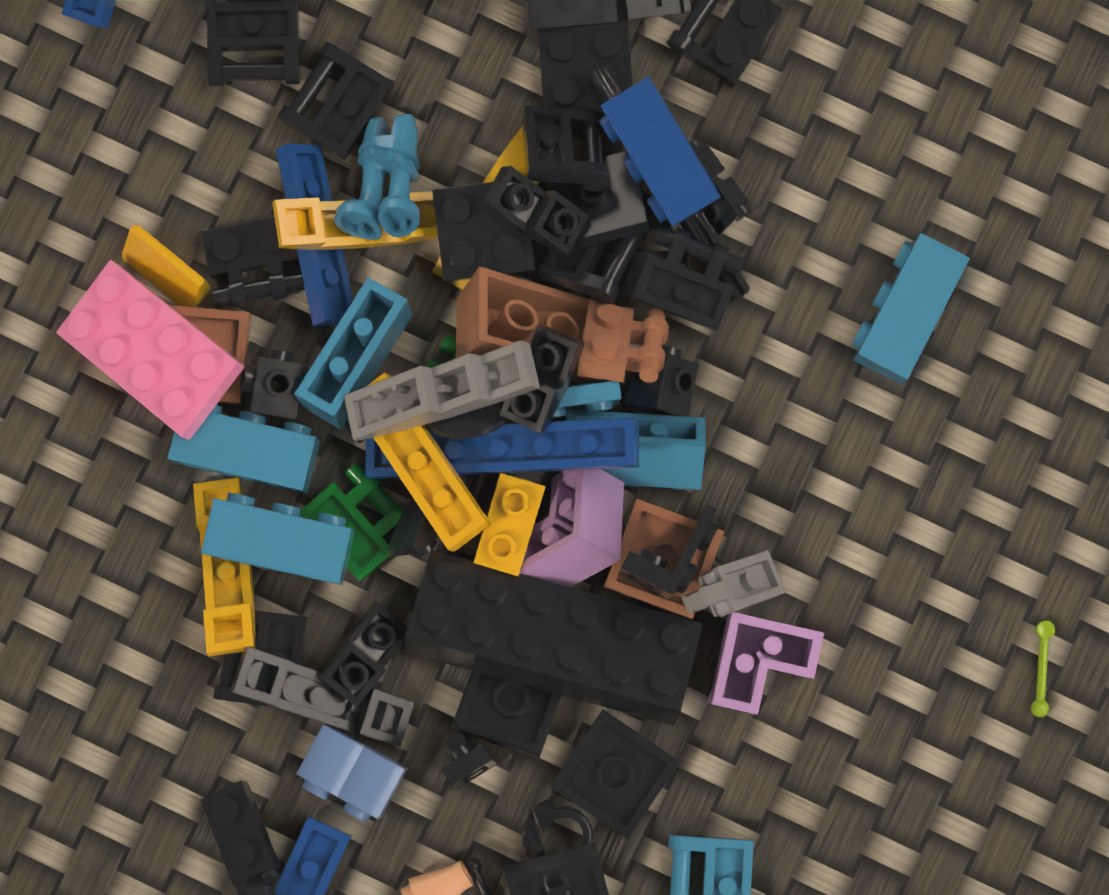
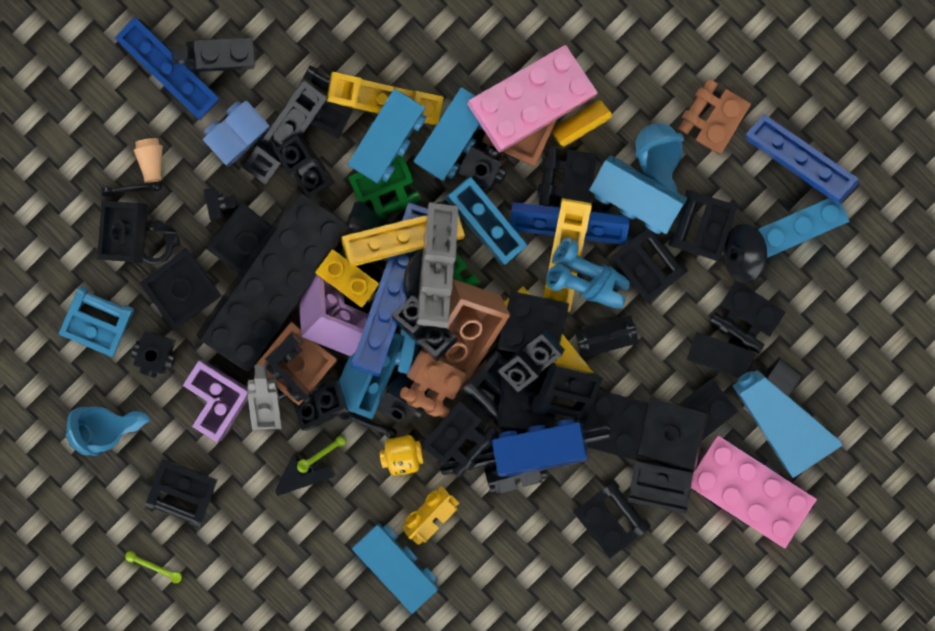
camera: 100 degrees right, 5 degrees up
none -> dark azure piece [65,406,151,456]
none -> black brick [131,331,176,378]
none -> black plate [145,459,218,529]
none -> black slope [275,452,335,496]
none -> black slope [293,381,348,431]
none -> lime hinge [297,435,347,473]
none -> black hinge [339,410,397,439]
none -> yellow head [379,435,424,476]
none -> yellow hinge [402,485,459,545]
none -> black hinge [575,315,639,358]
none -> dark azure brick [589,155,687,234]
none -> dark azure piece [635,123,684,192]
none -> nougat plate [678,79,751,155]

